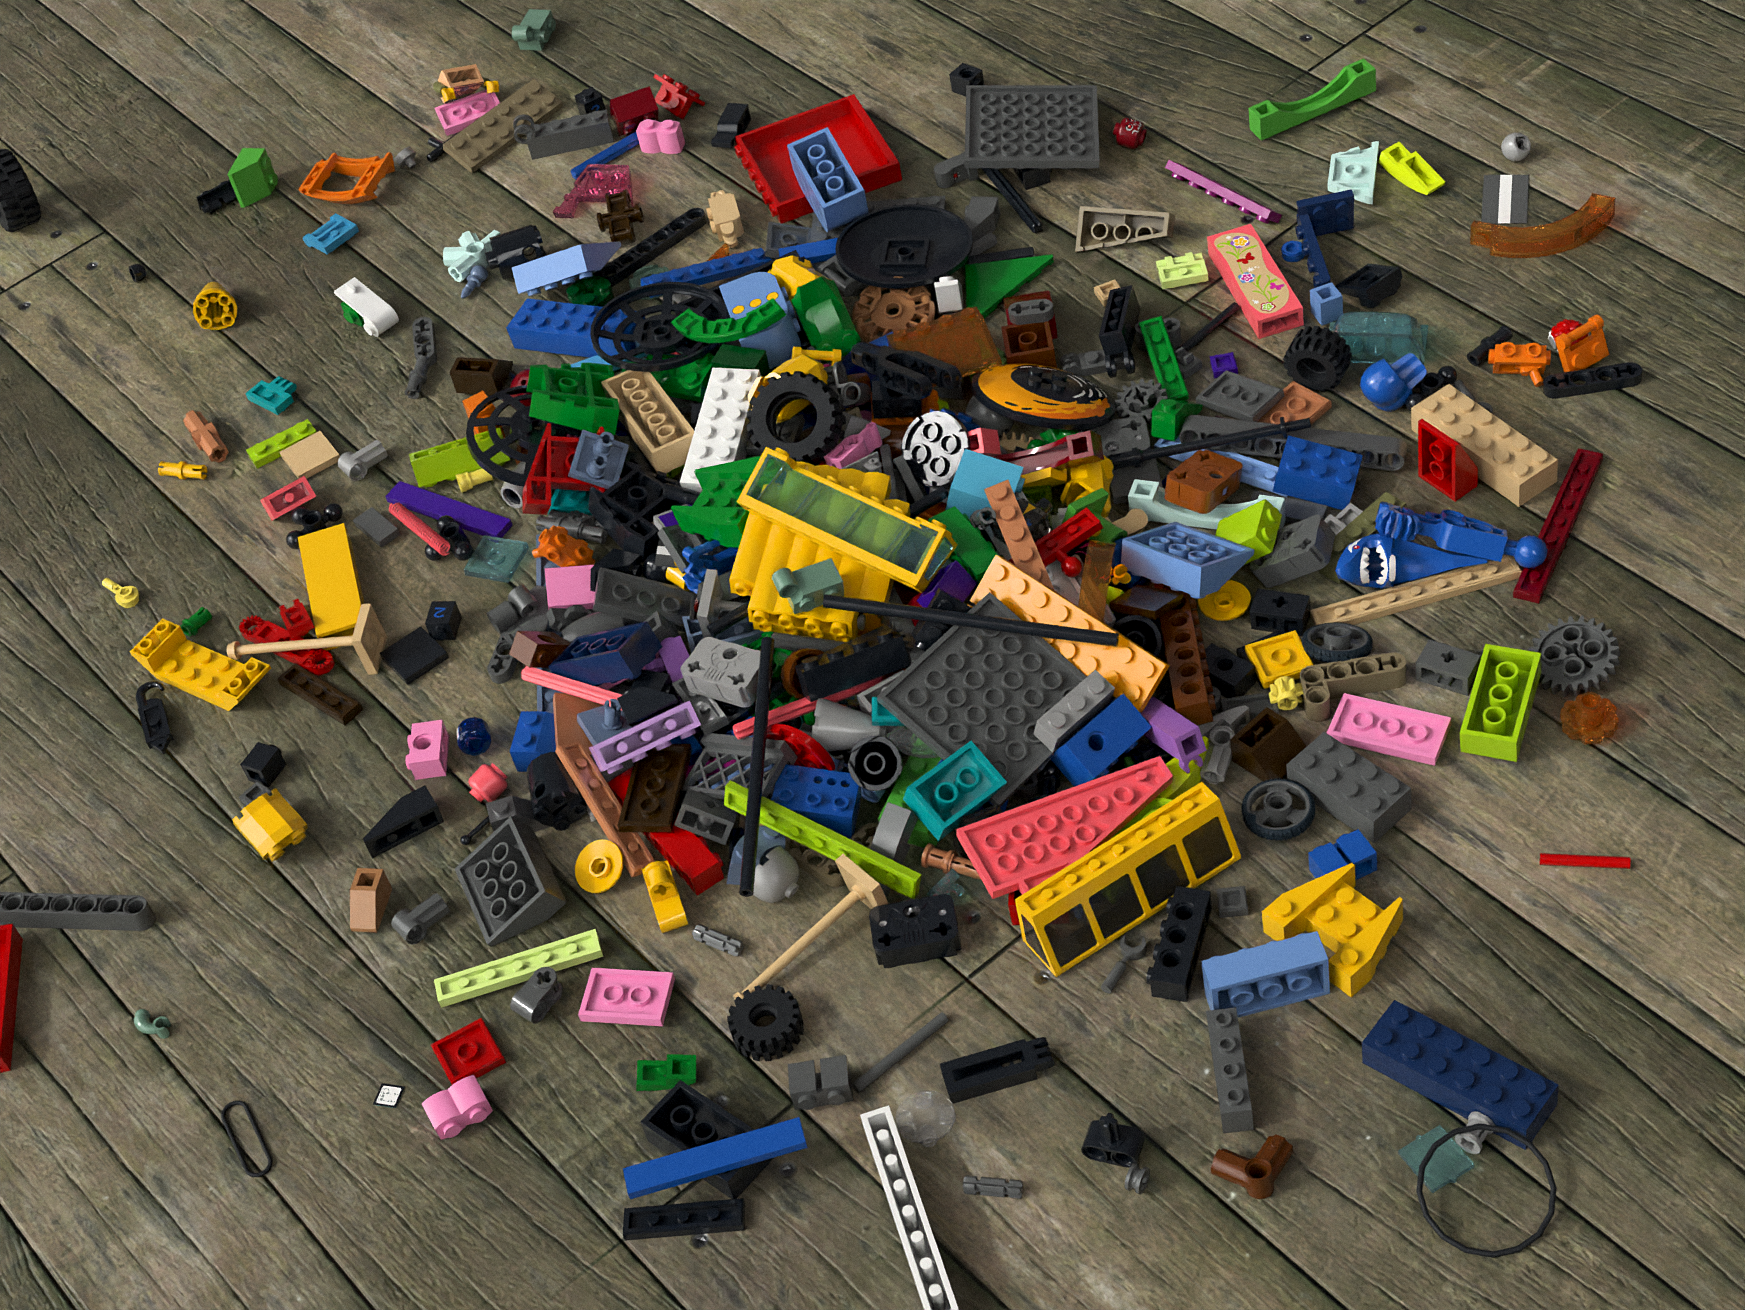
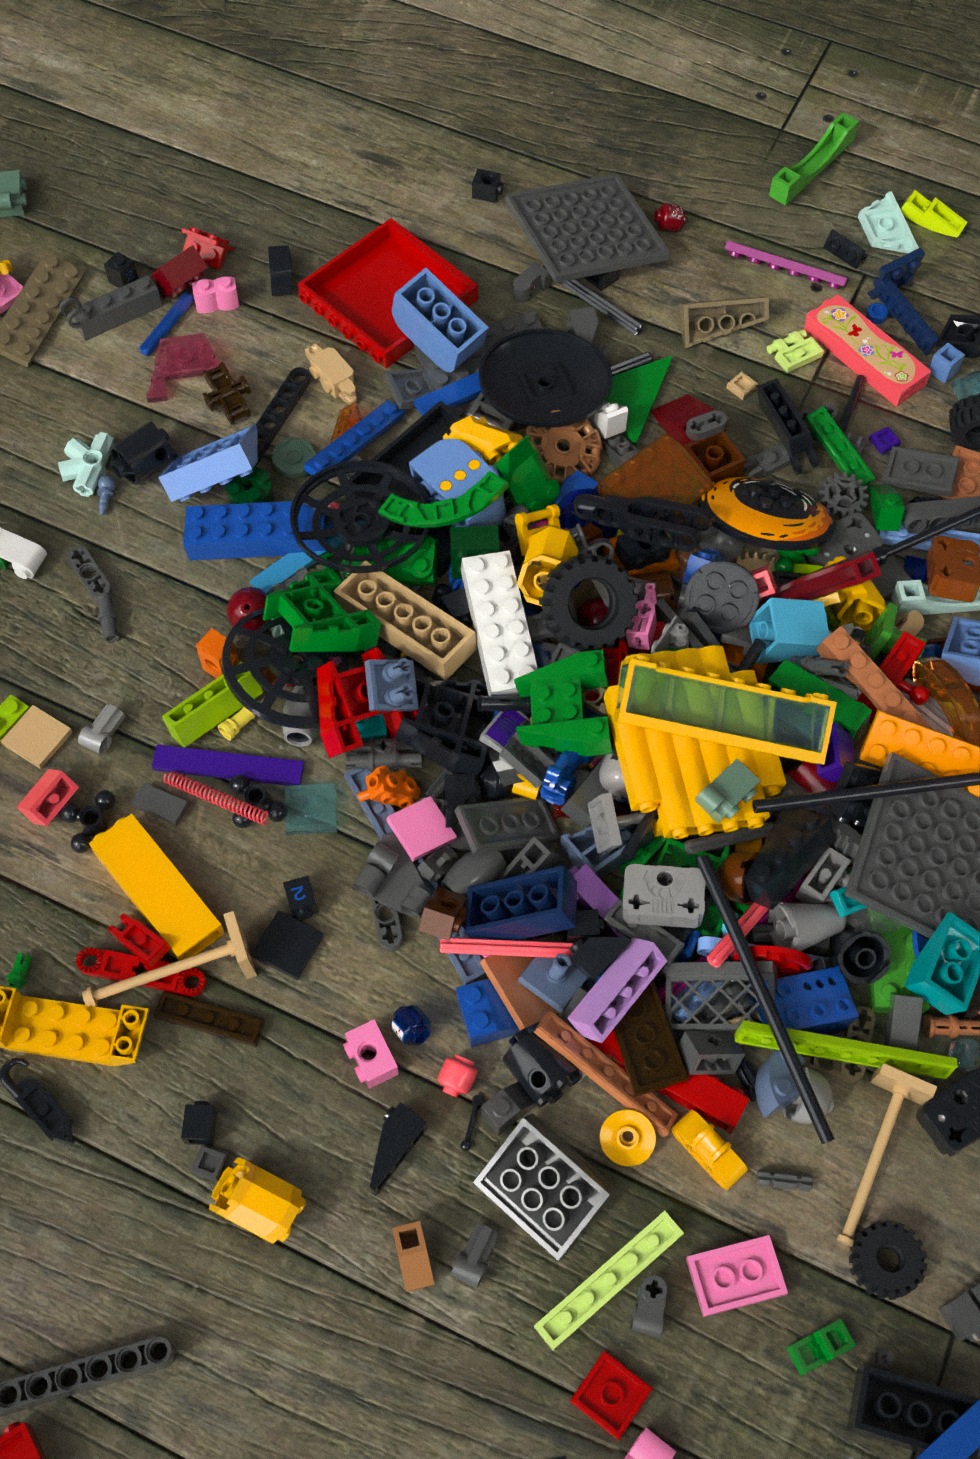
camera: 35 degrees left, 15 degrees up
dark brown slope [449,357,514,395] -> none
none -> black hinge [823,229,868,269]

